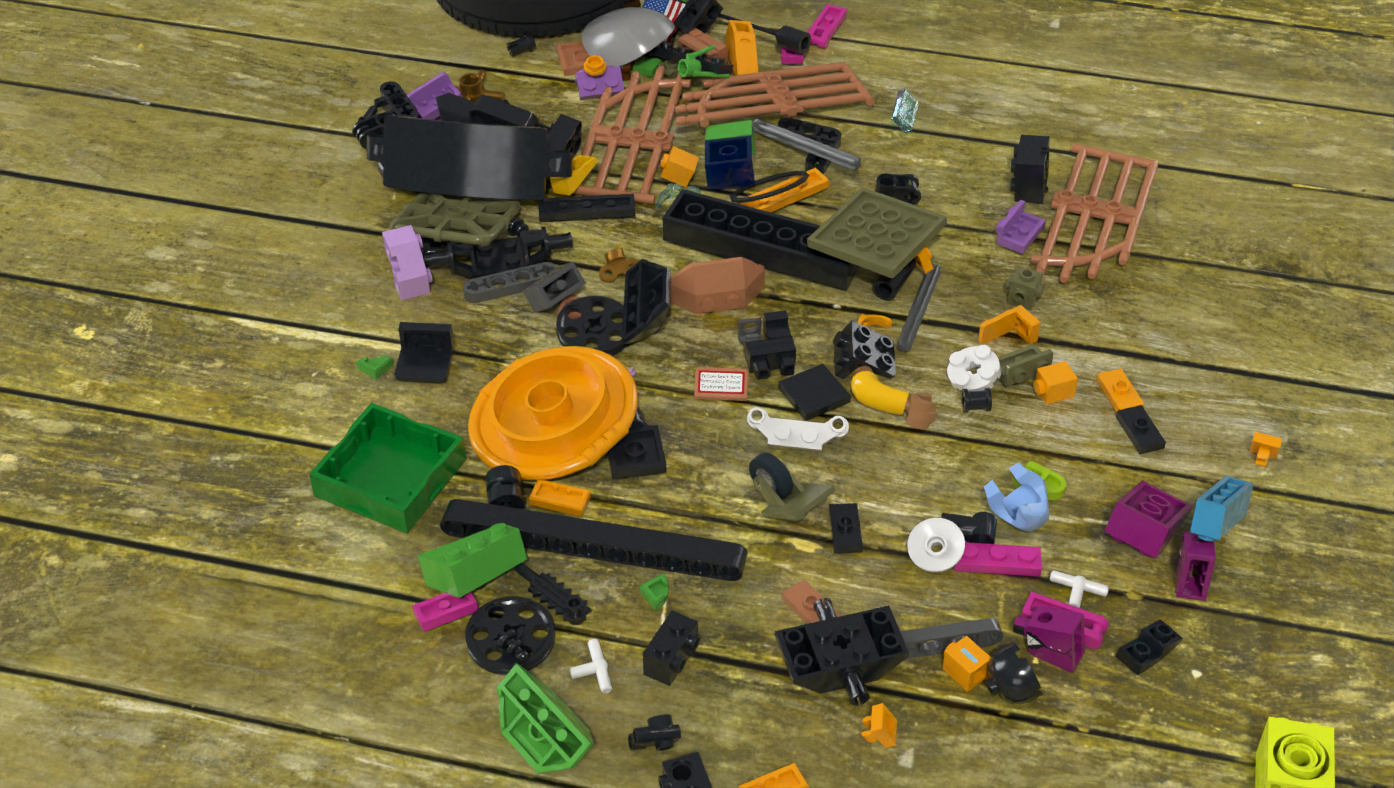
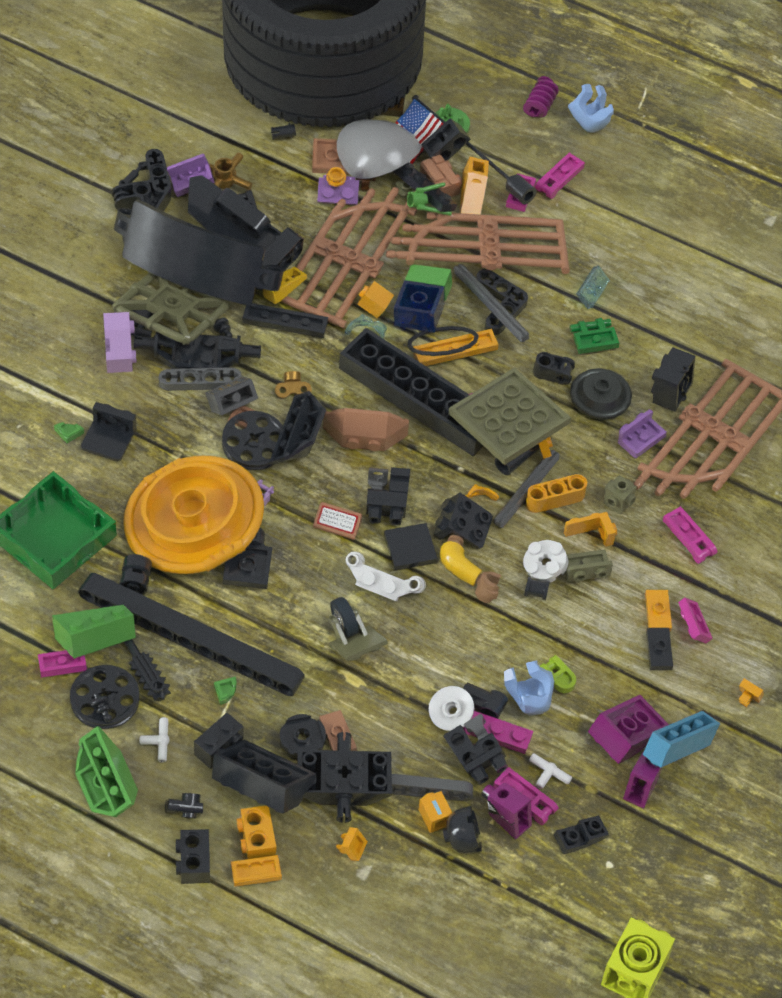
camera: 10 degrees right, 10 degrees up
light orange plate [529,480,591,517] -> none
bright green tile [633,58,662,77] -> none
black plate [829,503,863,554] -> none
light orange brick [1033,361,1078,405] -> none
none -> black slope [212,740,316,814]
none -> light orange brick [236,805,276,859]
none -> black plate [279,714,326,759]
none -> black hips [443,714,508,785]
none -> light orange beam [525,474,587,513]
none -> green plate [569,318,620,354]
none -> pearl dark grey piece [570,368,632,420]
none -> dark pink plate [663,506,717,564]
none -> dark pink plate [678,598,713,643]

